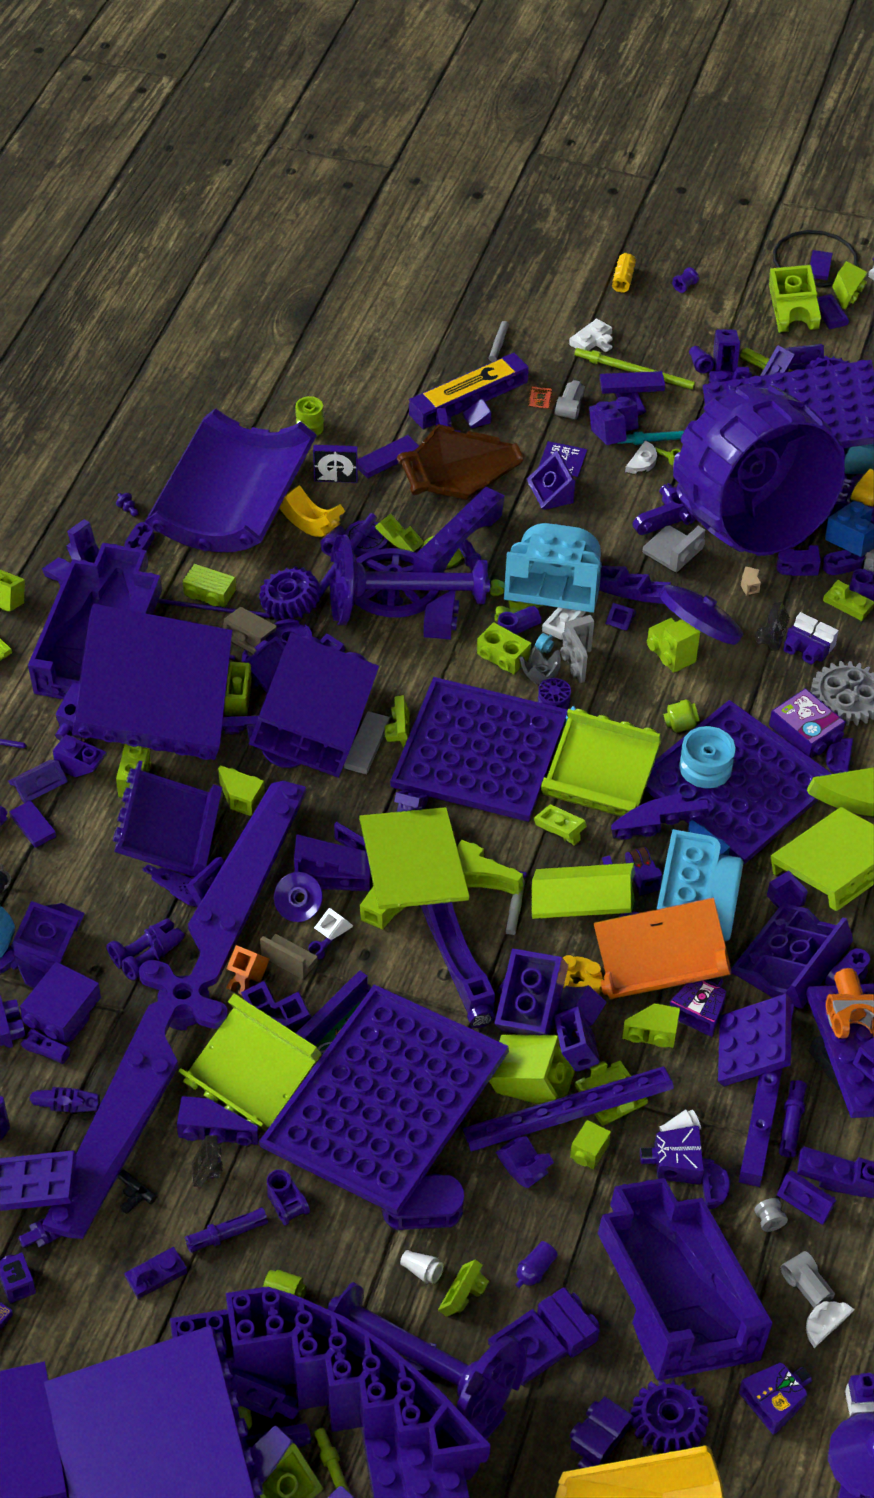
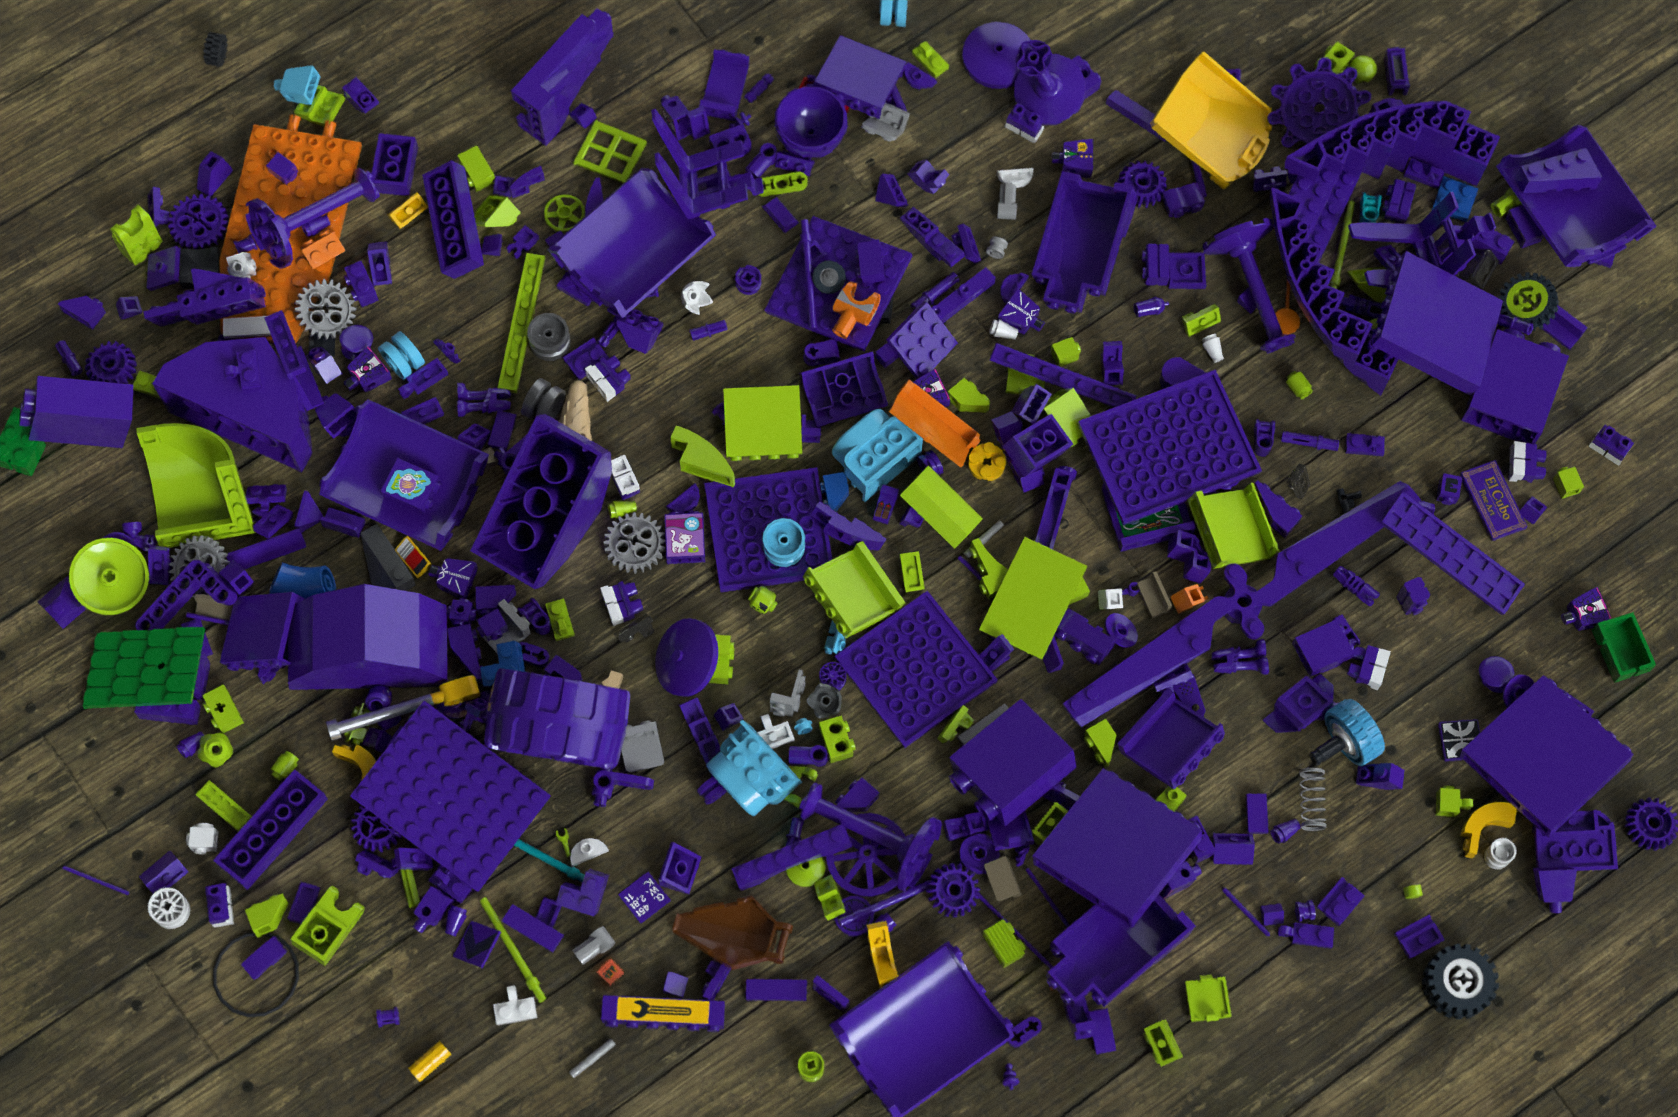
camera: 145 degrees left, 20 degrees up
none -> dark purple piece [453,921,501,968]

